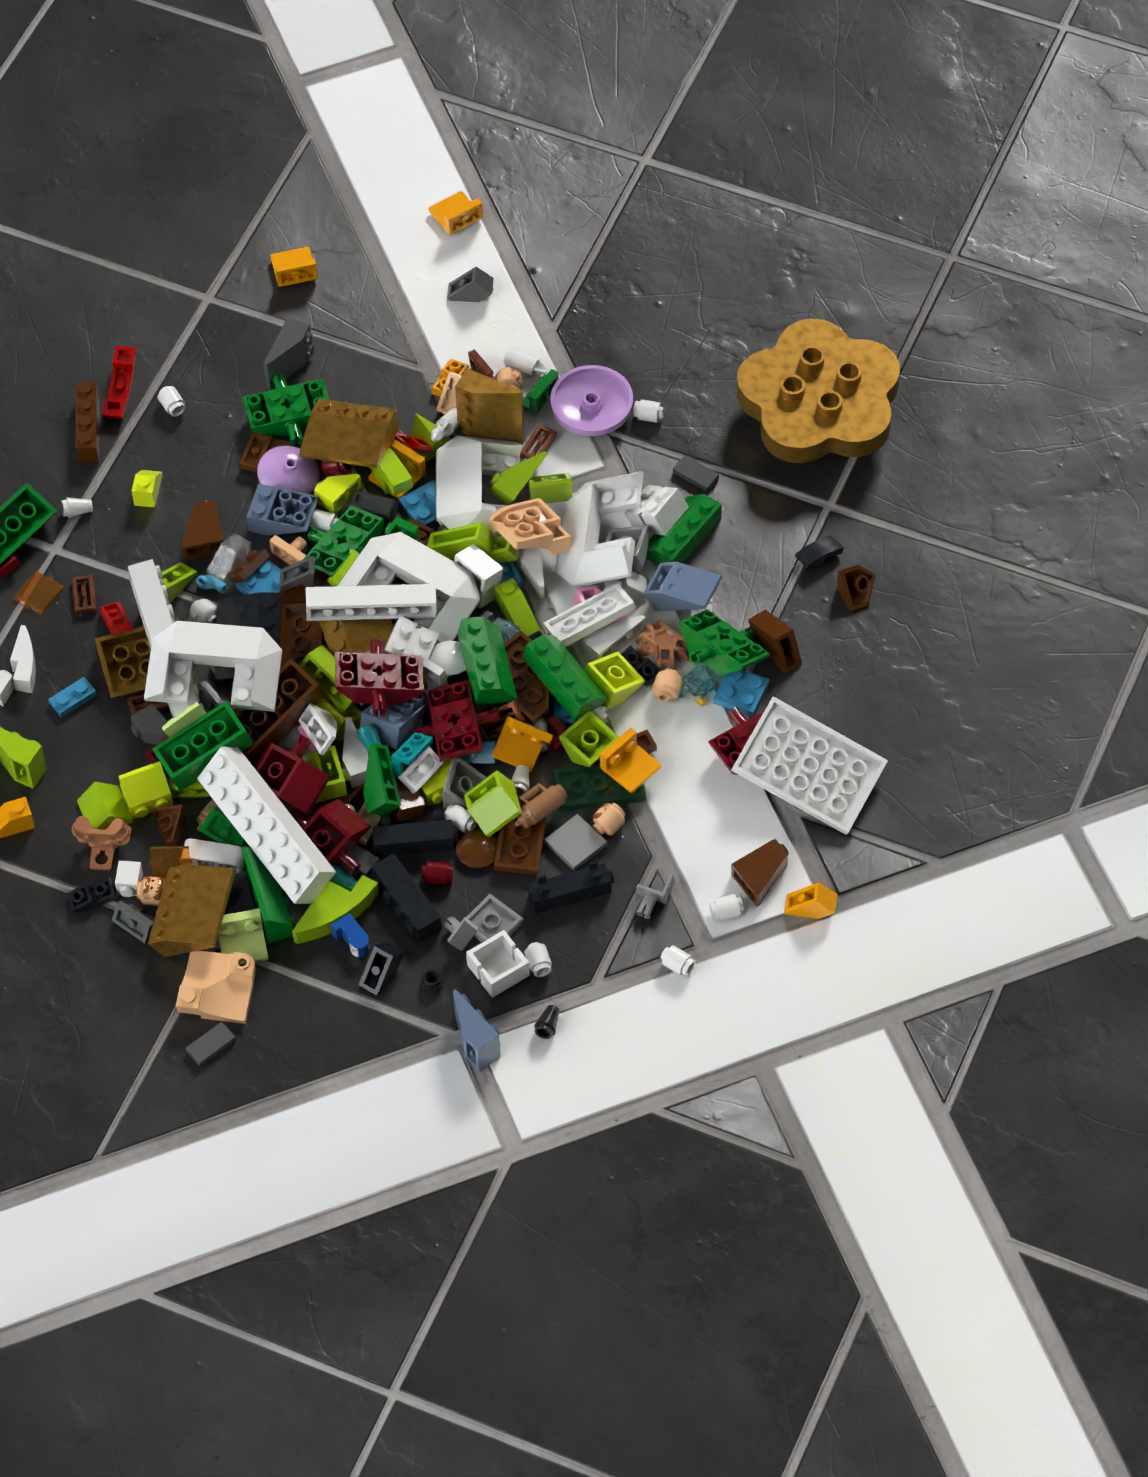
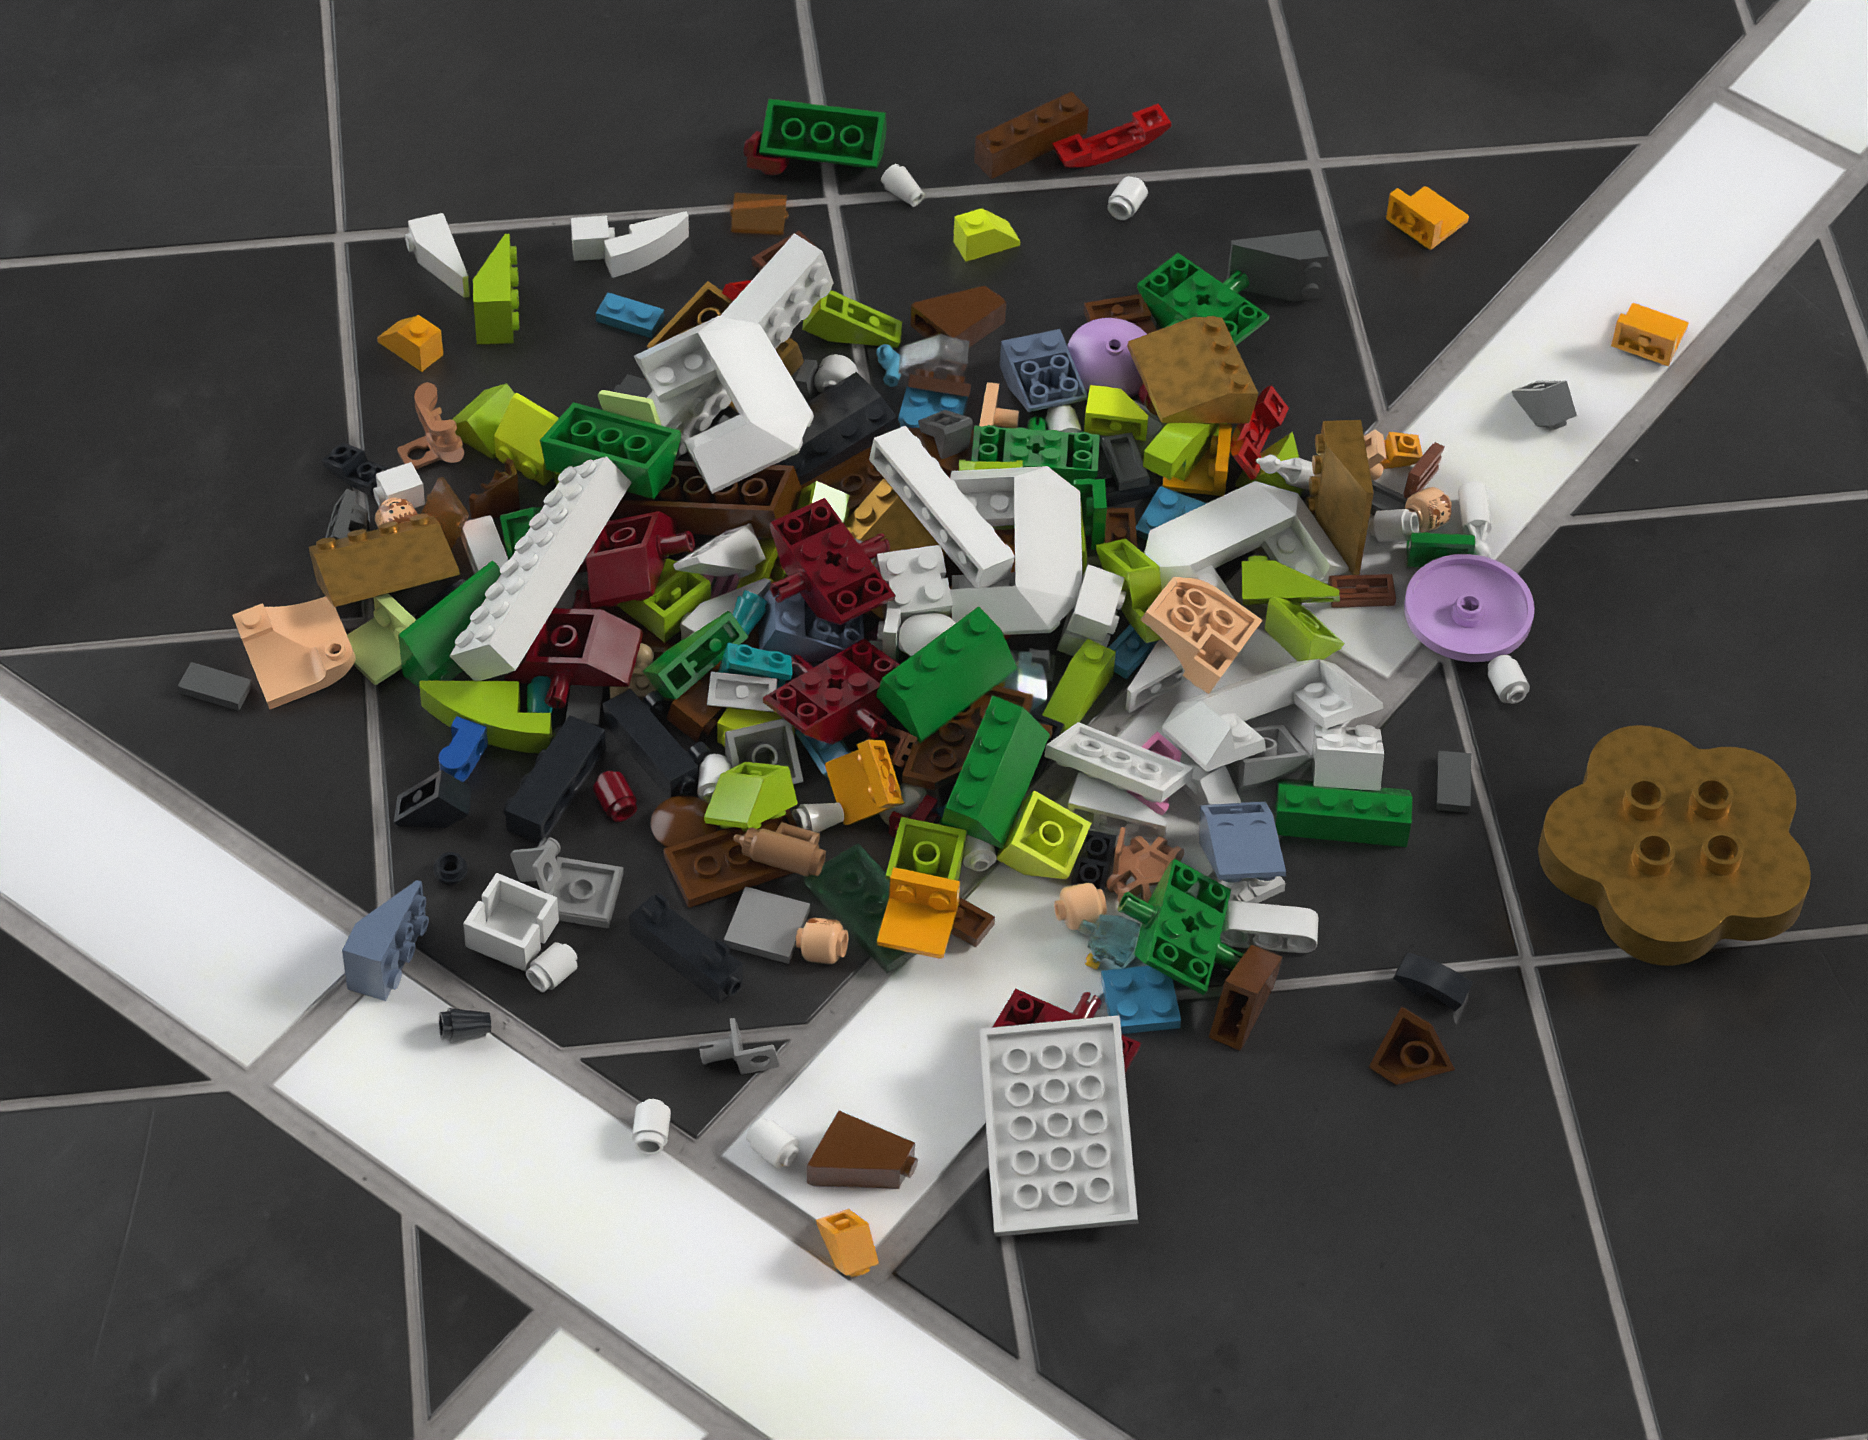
camera: 55 degrees right, 5 degrees down
none -> white beam [1220,901,1319,953]

